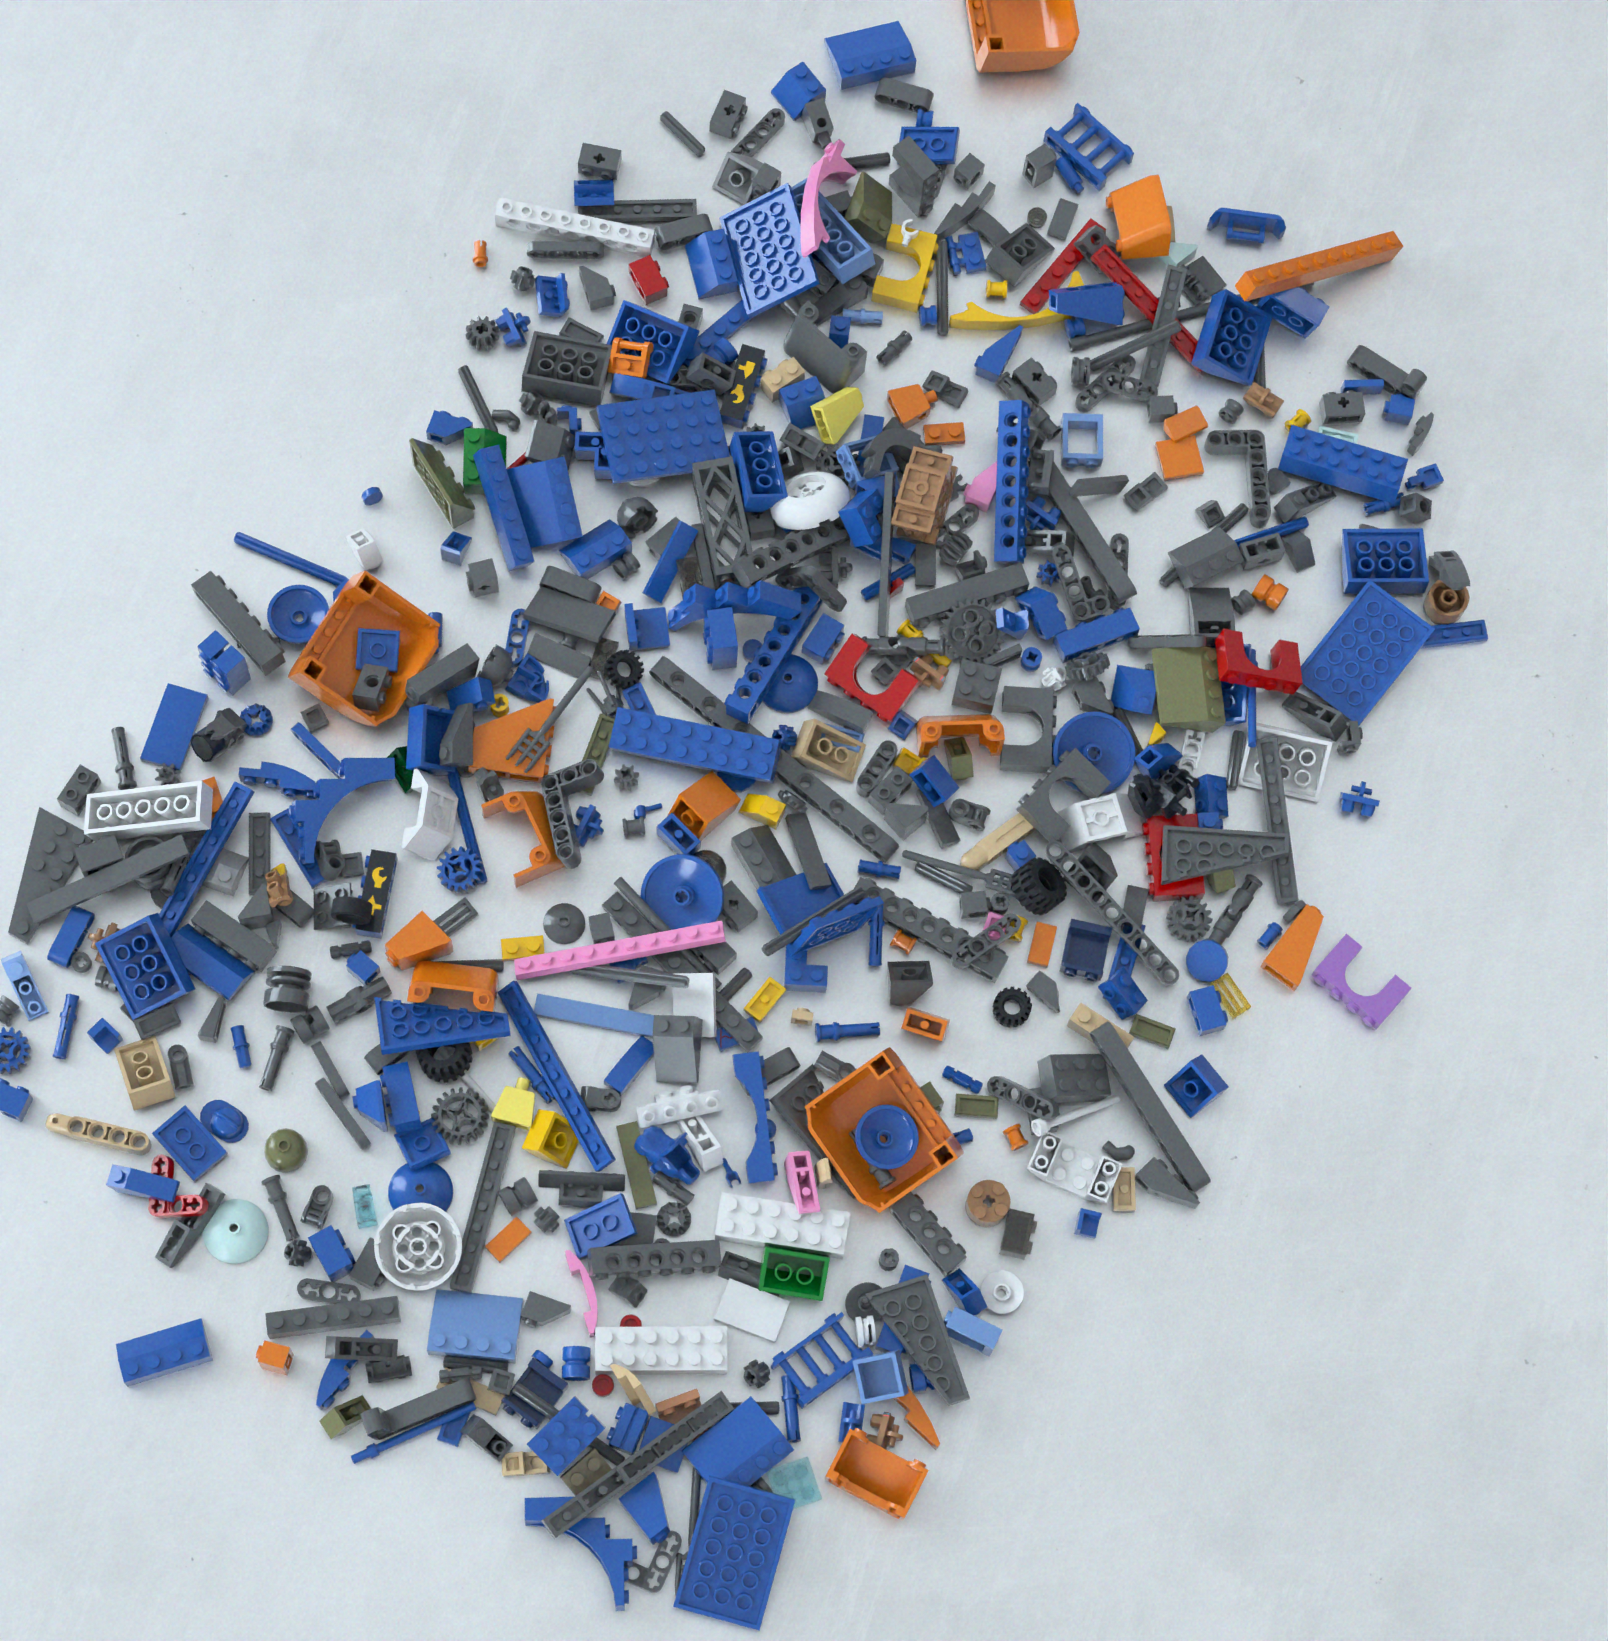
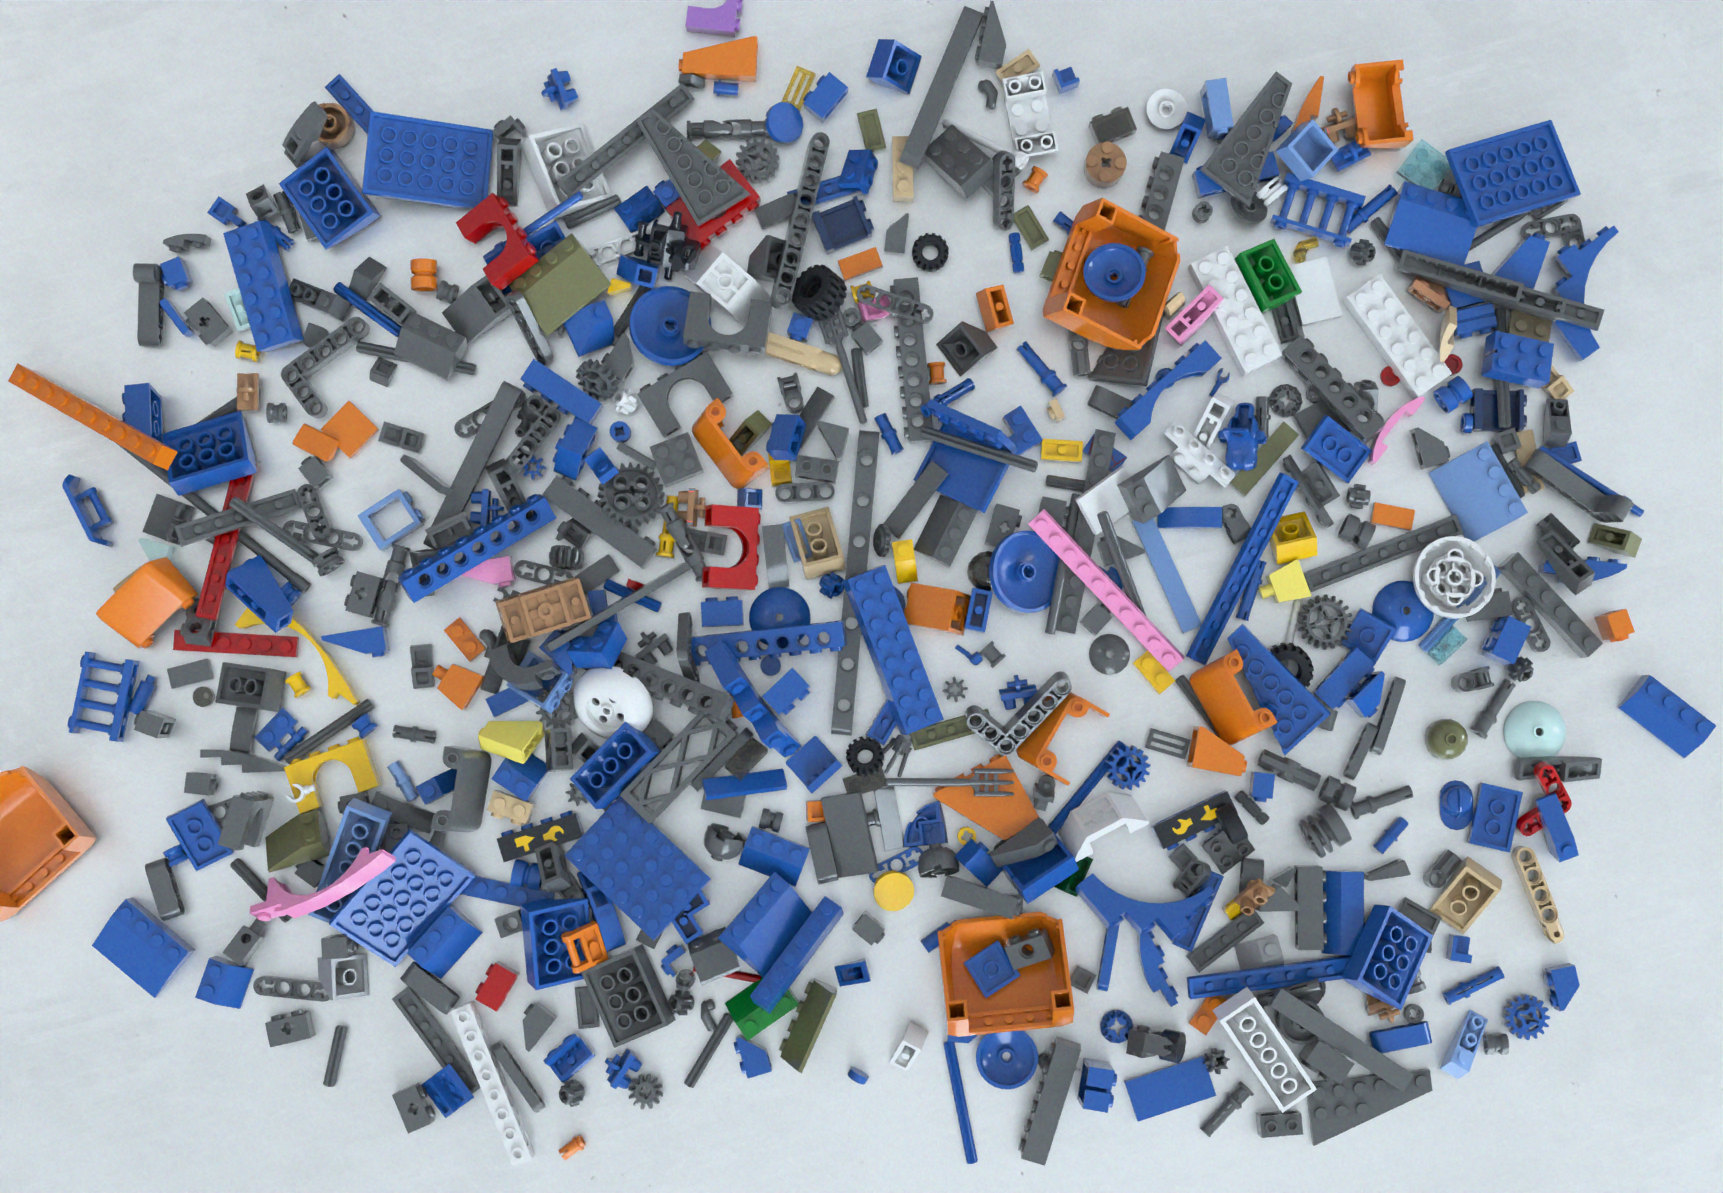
camera: 115 degrees left, 15 degrees up
none -> dark grey pin [273,191,301,234]
none -> yellow tile [873,870,914,911]
none -> clear yellow arm [1293,237,1319,263]
none -> medium blue axle [1419,565,1502,652]

